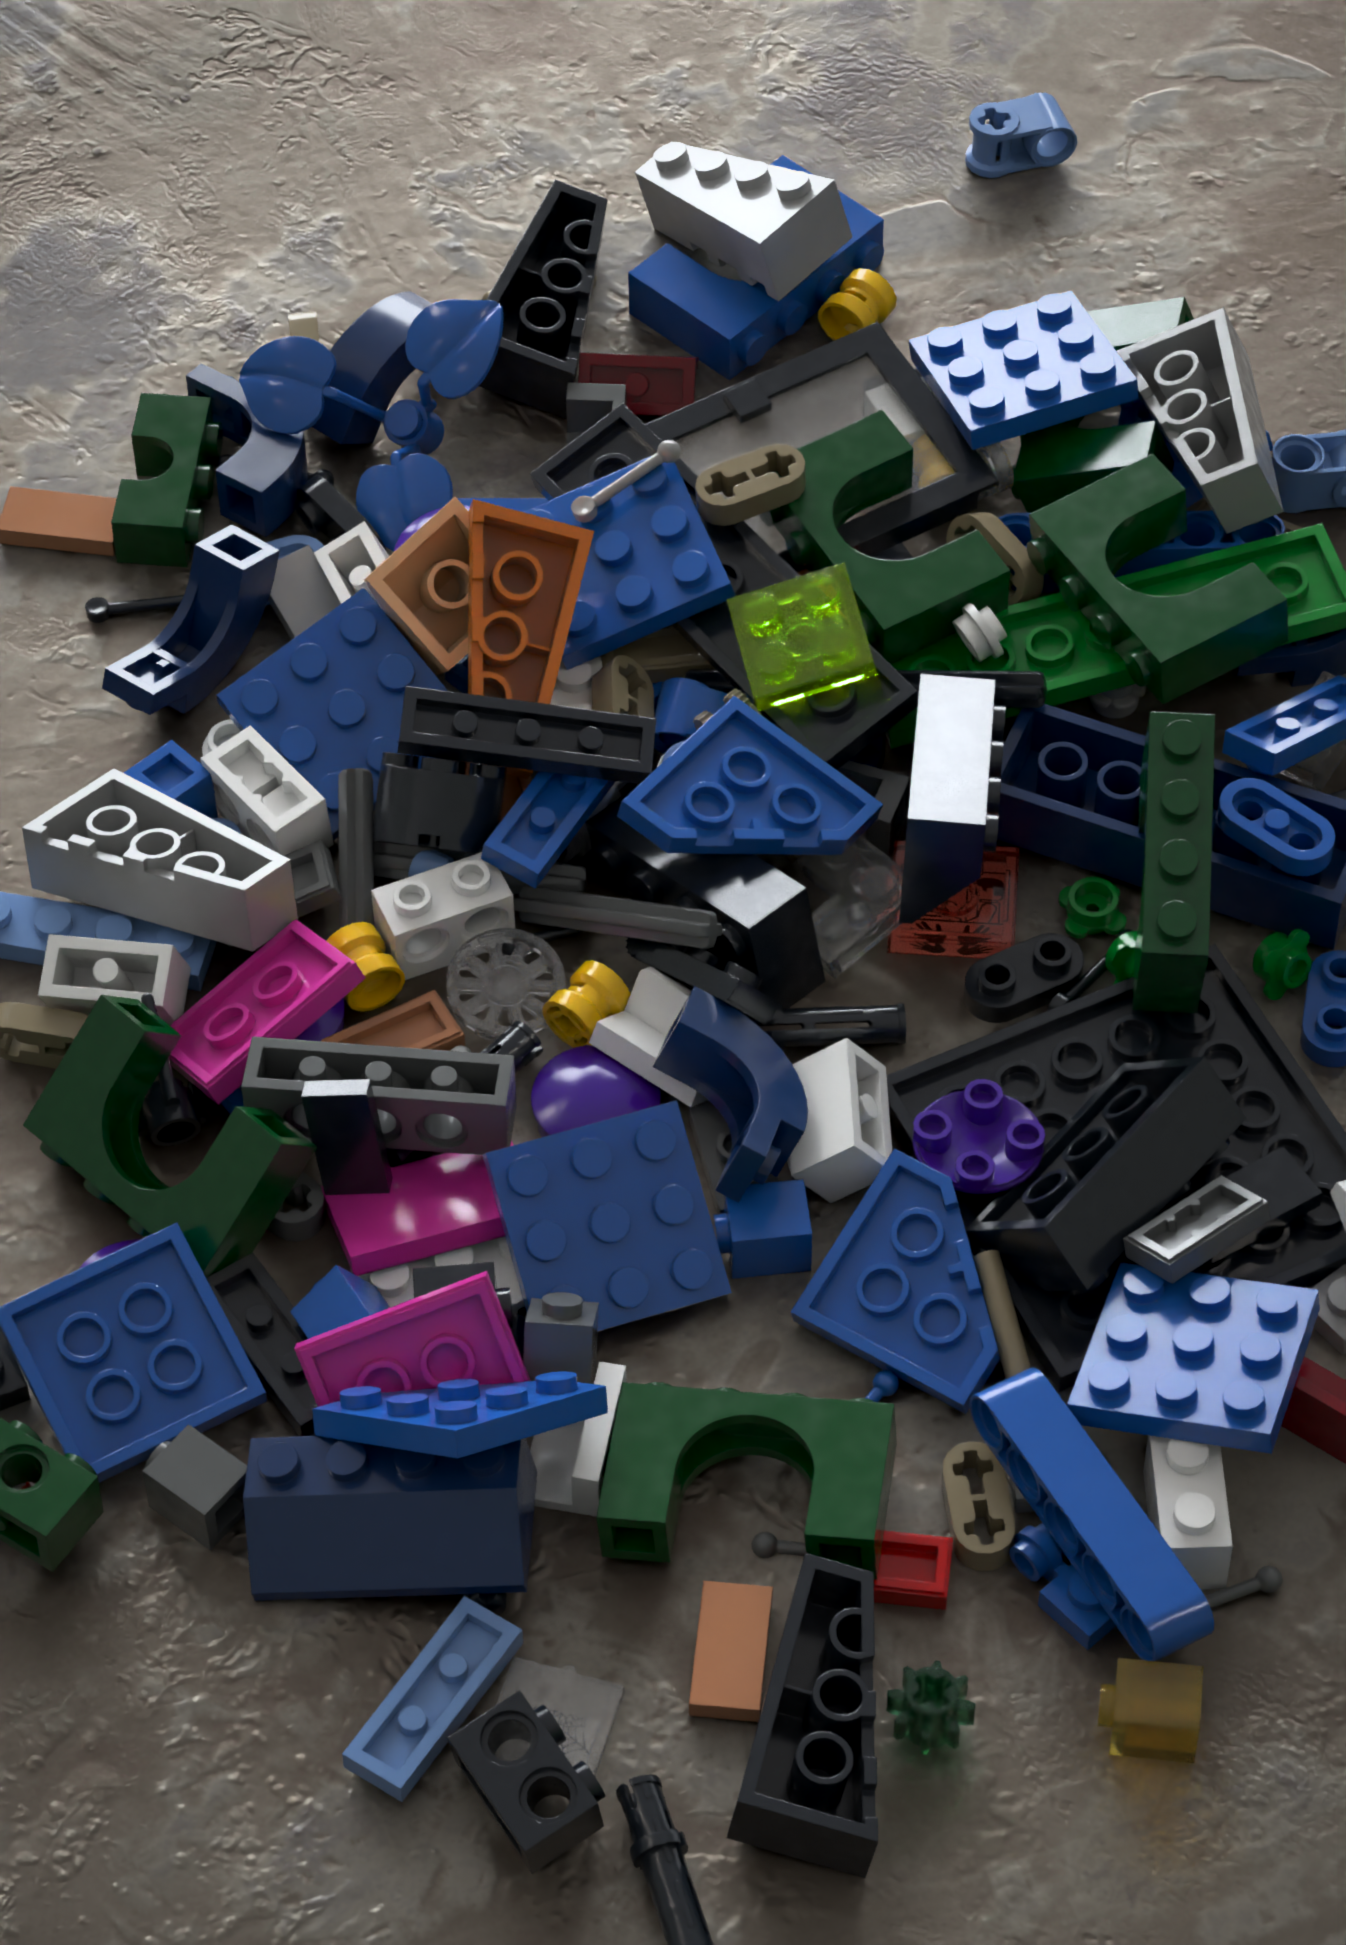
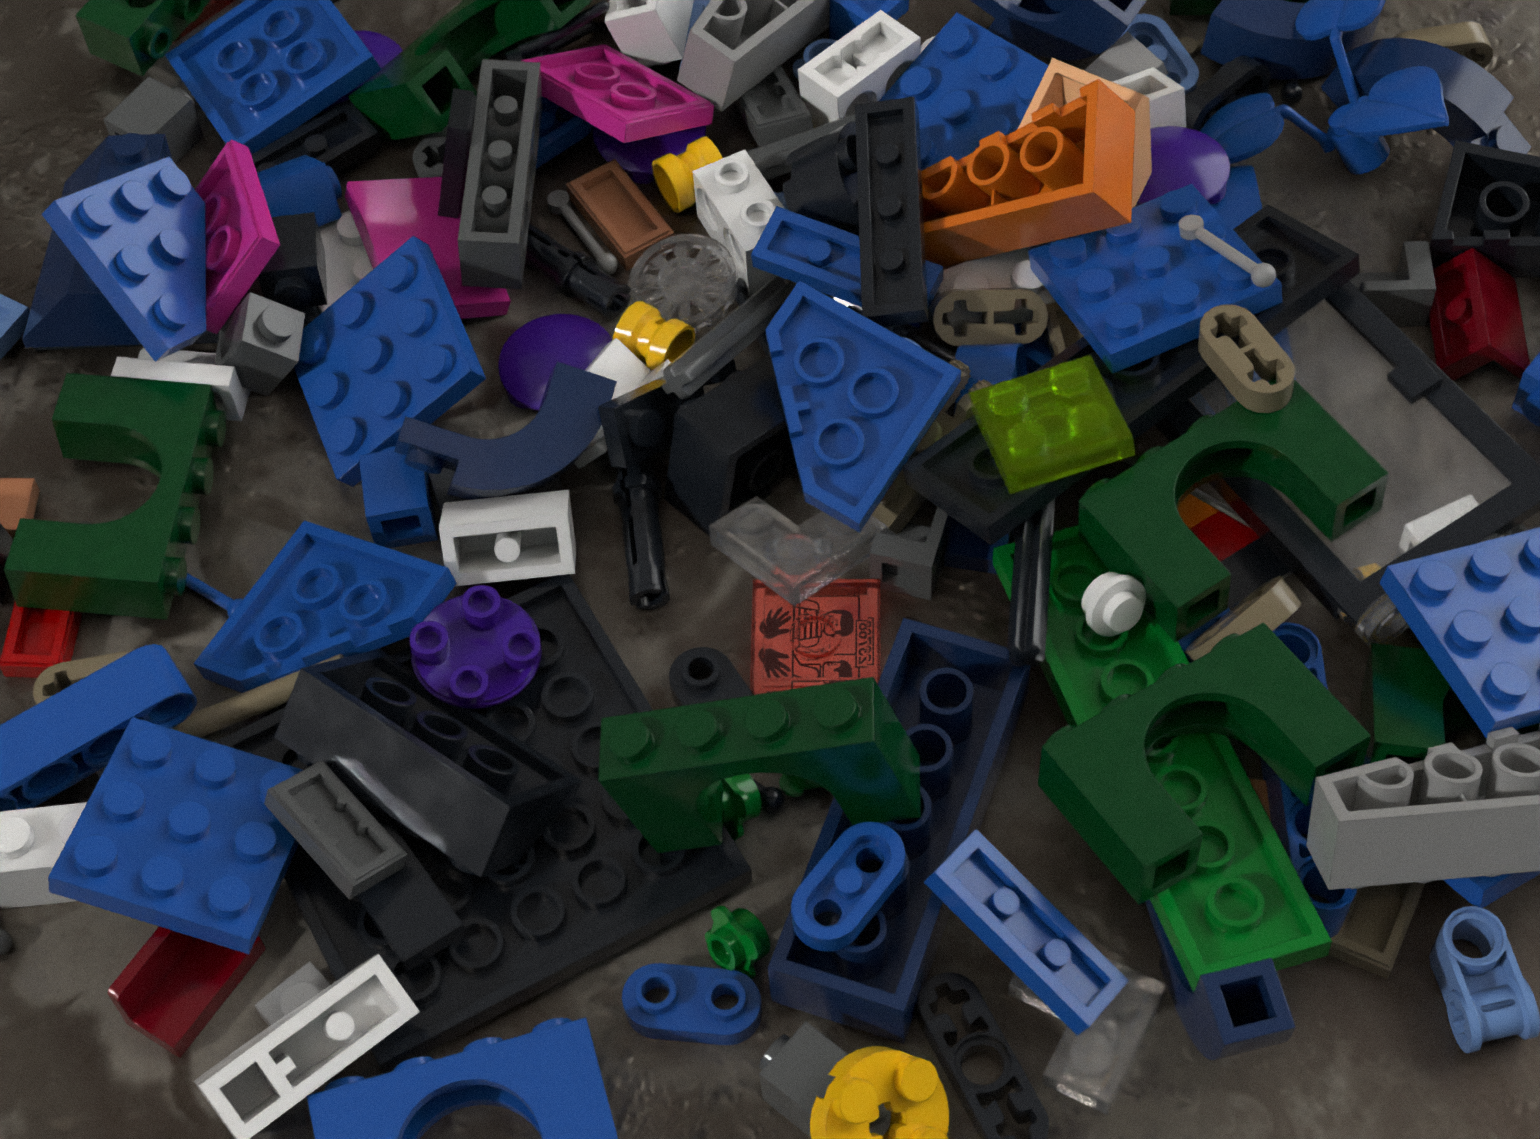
camera: 90 degrees right, 5 degrees up
slope [899,674,1006,924] -> none

